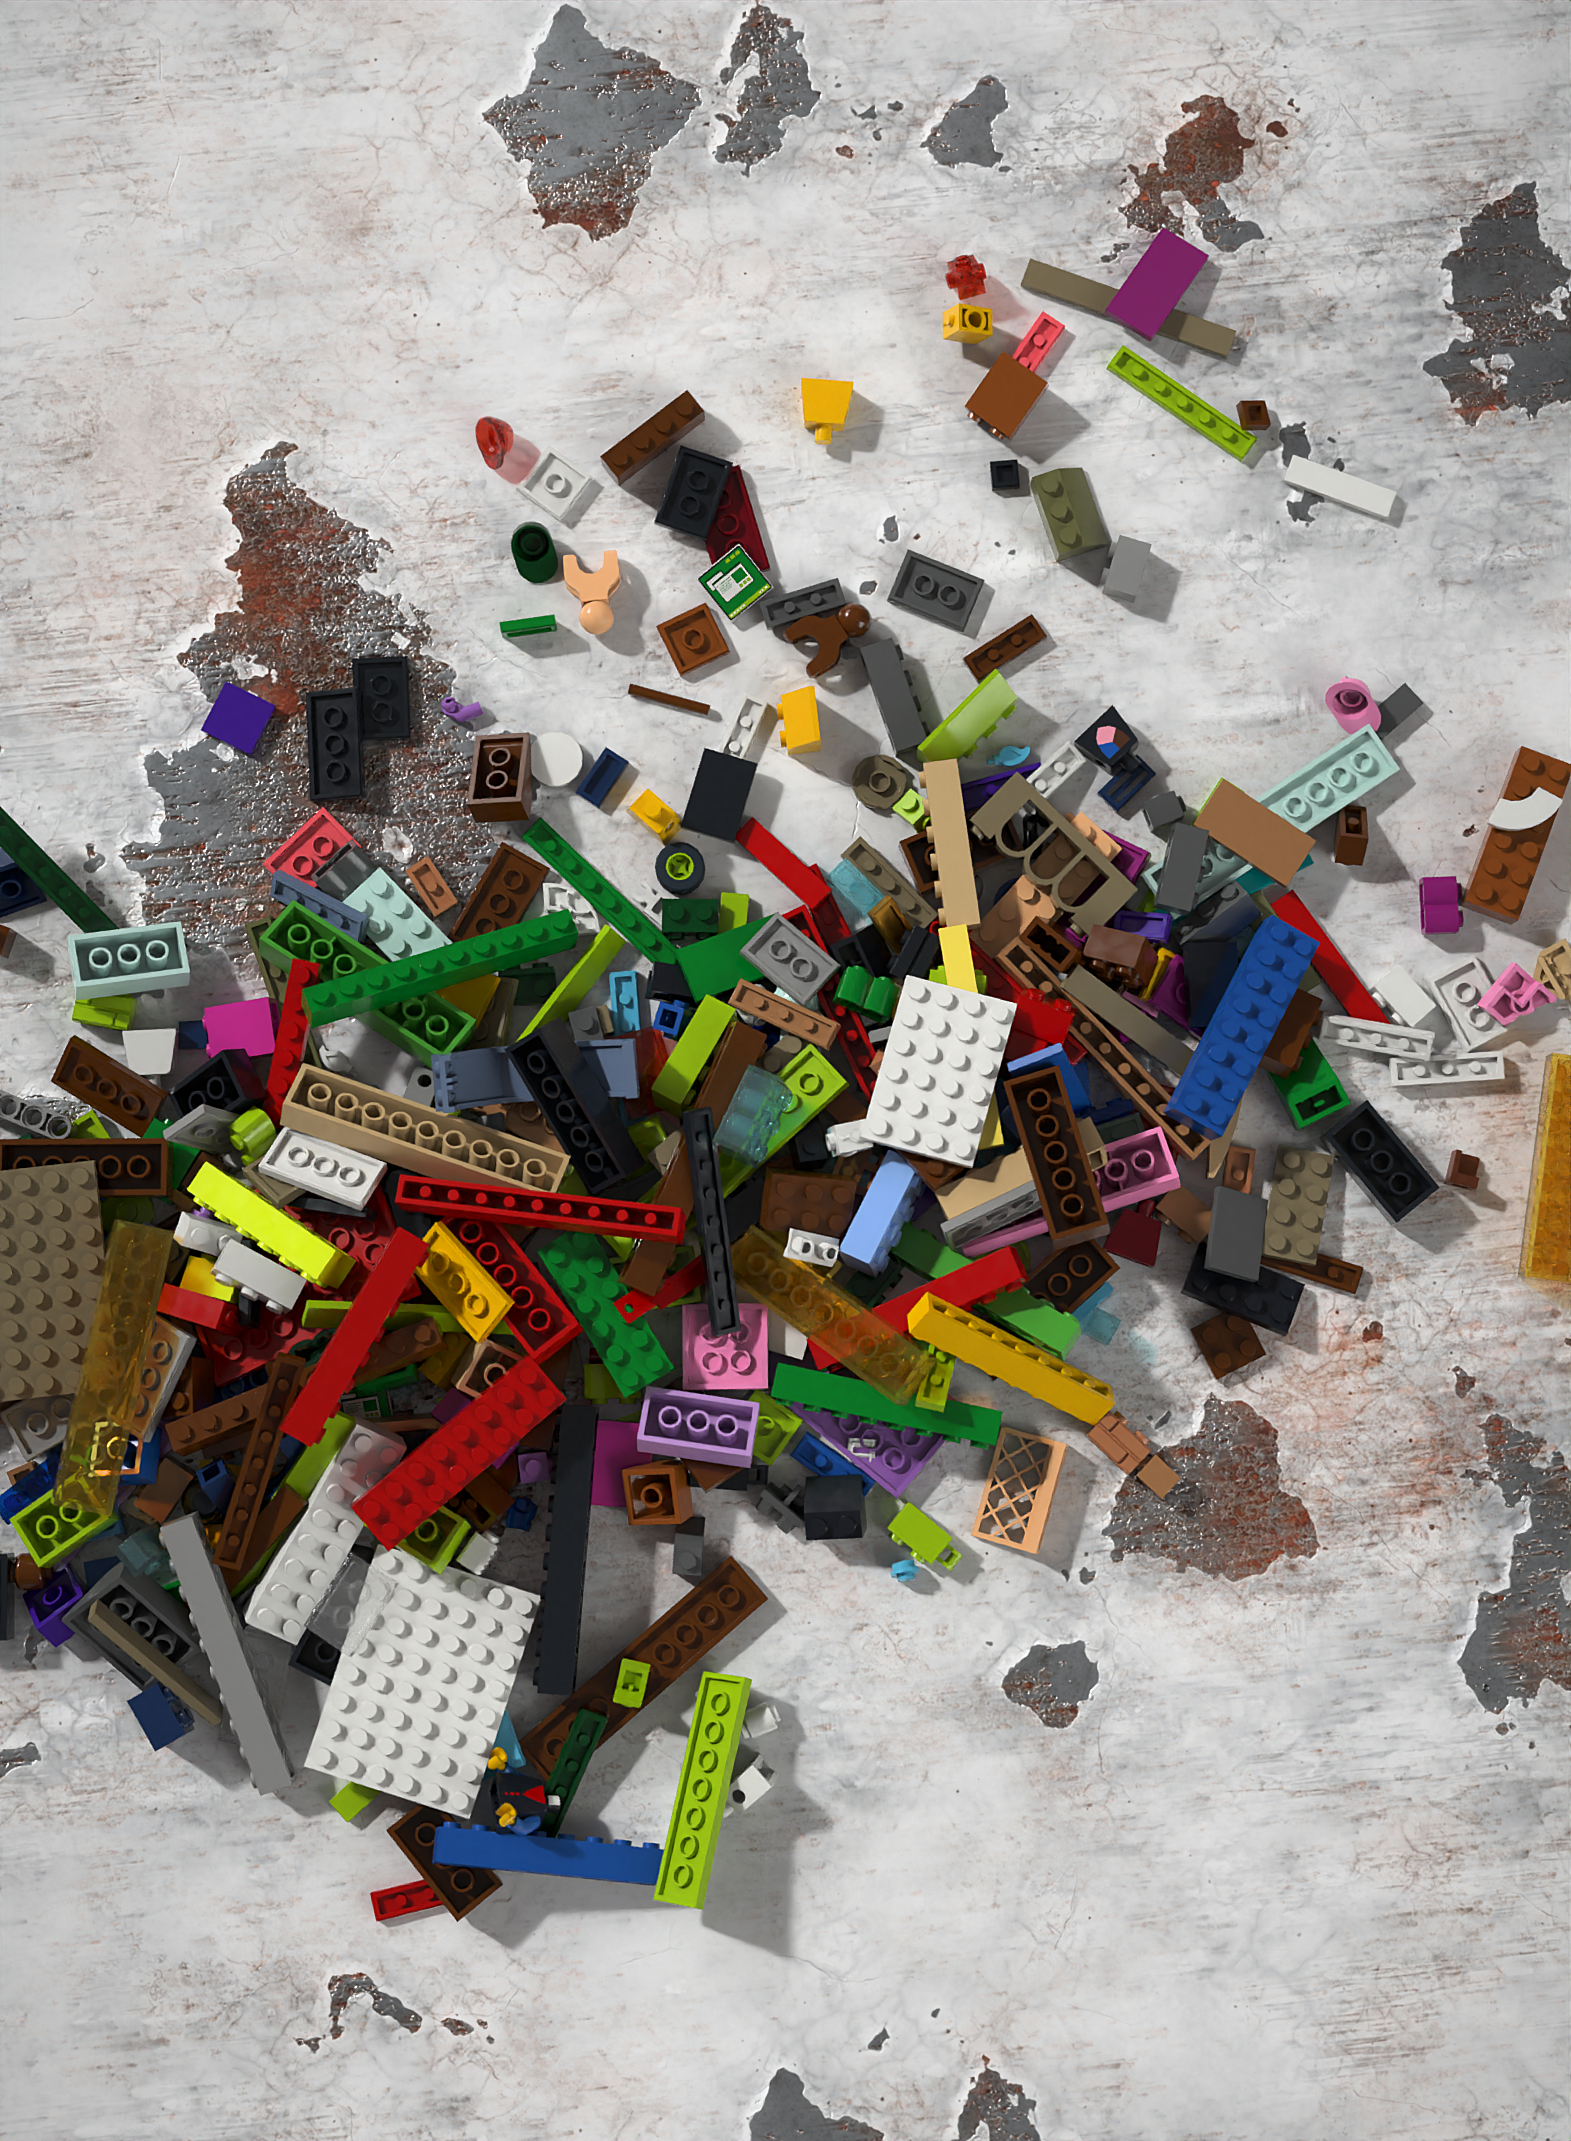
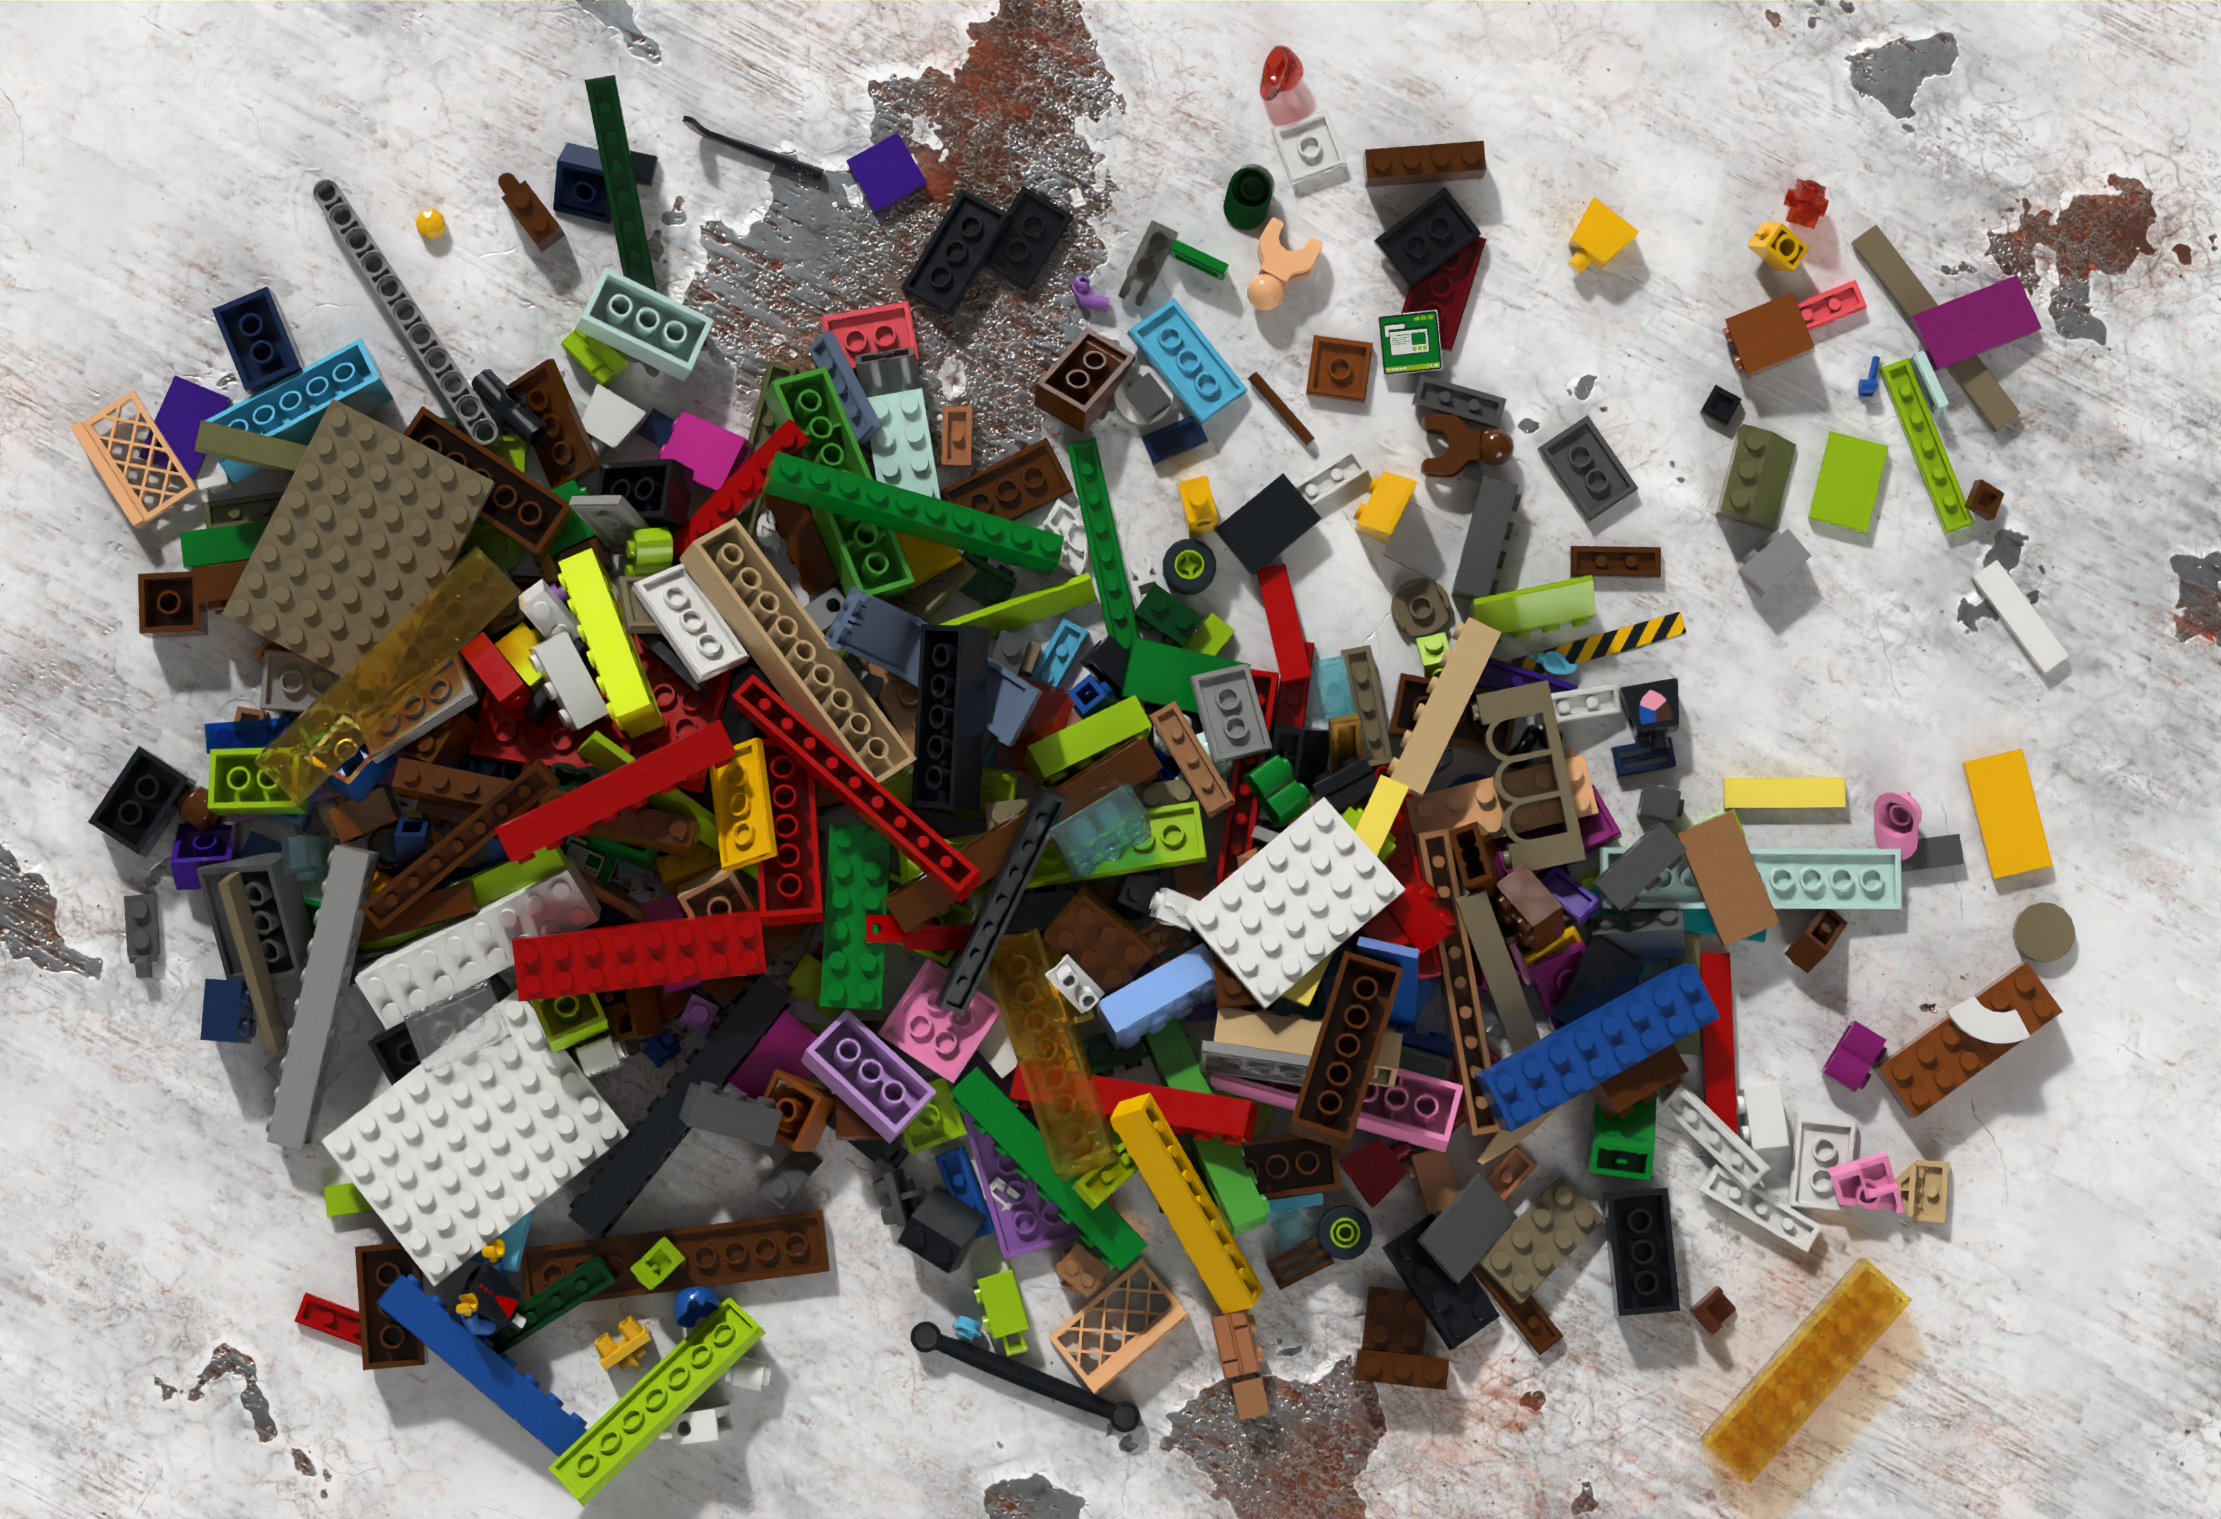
camera: 35 degrees right, 0 degrees up
none -> dark grey hinge [124,894,160,979]
none -> black piece [471,369,549,446]
none -> yellow hips [594,1316,651,1371]
none -> black tile [630,151,658,187]
none -> blue hair [673,1286,720,1328]
none -> dark grey brick [679,1081,783,1147]
none -> black piece [682,116,824,180]
none -> reddish brown brick [762,491,841,595]
none -> black piece [910,1321,1140,1432]
none -> medium nougat head [1054,1242,1110,1298]
none -> clear smoke hinge [1118,220,1179,307]
none -> dark grey brick [1125,372,1171,424]
none -> medium azure tile [1127,298,1248,426]
none -> reddish brown tile [1266,1237,1334,1290]
none -> black wheel [1317,1205,1373,1260]
none -> reddish brown brick [1352,1347,1449,1390]
none -> clear tile [1383,501,1464,582]
none -> sticker [1475,612,1686,690]
none -> light yellow tile [1723,777,1846,809]
none -> lime tile [1808,431,1889,533]
none -> blue hand [1858,356,1880,397]
none -> light aqua tile [1909,350,1949,414]
none -> yellow tile [1962,749,2053,880]
none -> dark tan tile [2013,902,2075,963]

